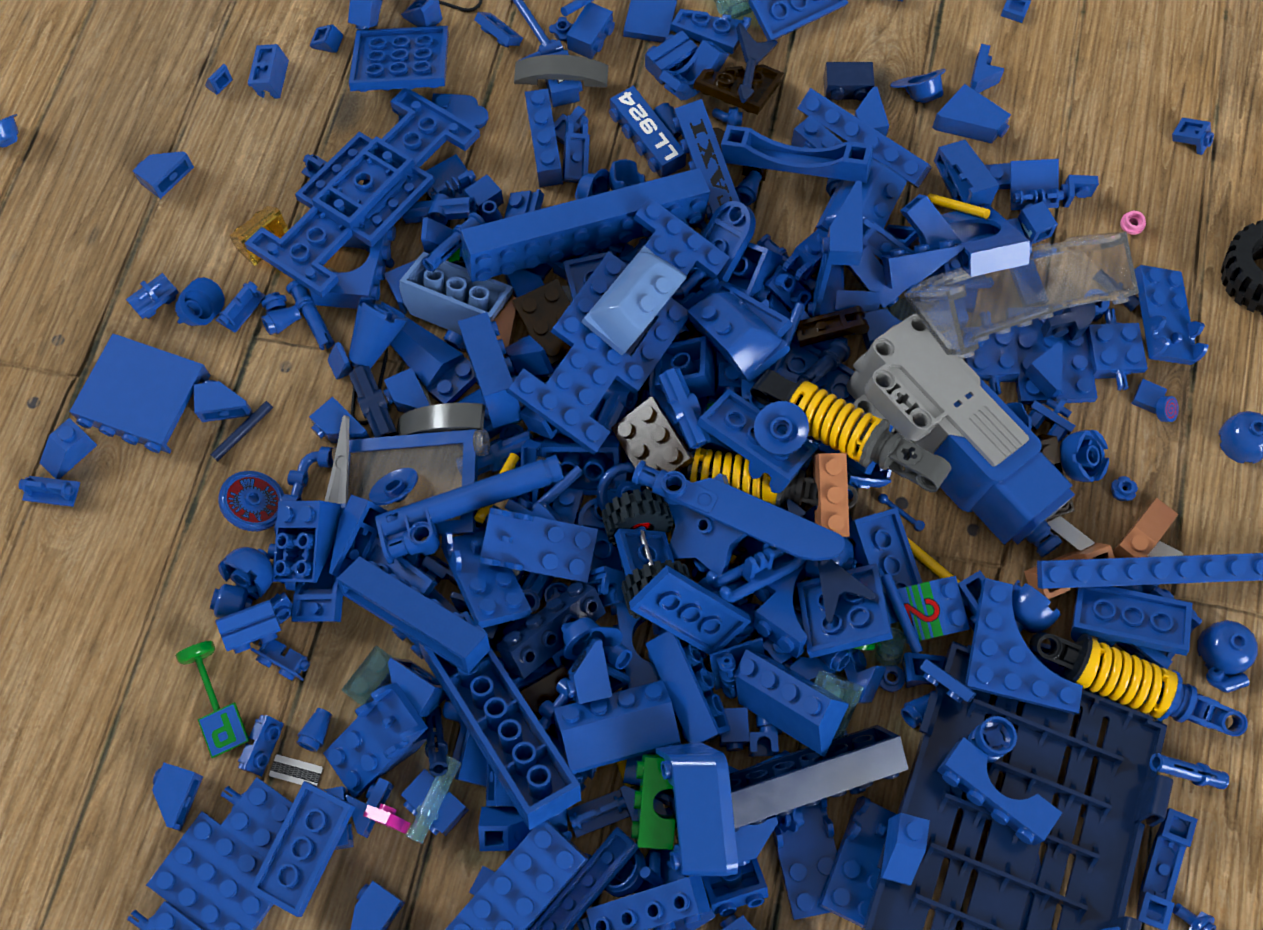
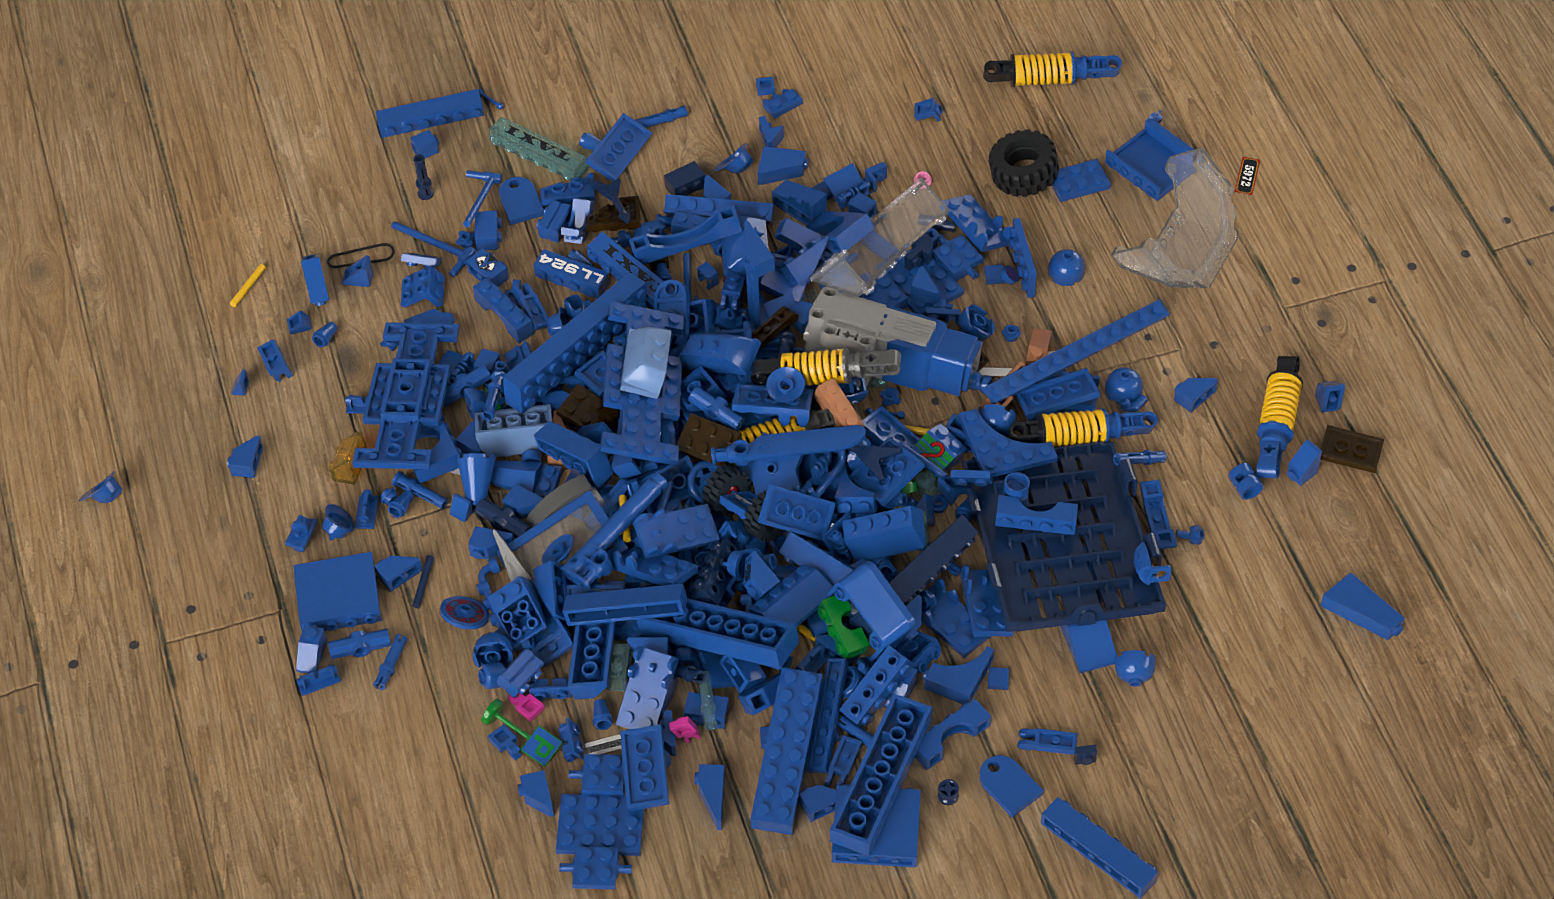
camera: 30 degrees left, 15 degrees down
blue plate [349,26,449,92] -> none
dark grey slope [514,55,609,87] -> none
blue slope [880,813,930,886] -> none
yellow bar [927,193,990,219] -> none
none -> blue cone [312,322,338,347]
none -> blue piece [328,629,391,659]
none -> blue pin [373,634,408,690]
none -> blue bracket [401,265,445,308]
none -> blue plate [488,724,522,761]
none -> dark pink plate [508,693,545,722]
none -> blue slope [568,621,616,700]
none -> blue animal [628,213,673,247]
none -> blue bar [683,253,691,302]
none -> blue piece [697,262,719,290]
none -> blue plate [763,89,803,119]
none -> blue plate [880,388,901,406]
none -> blue plate [1009,218,1036,298]

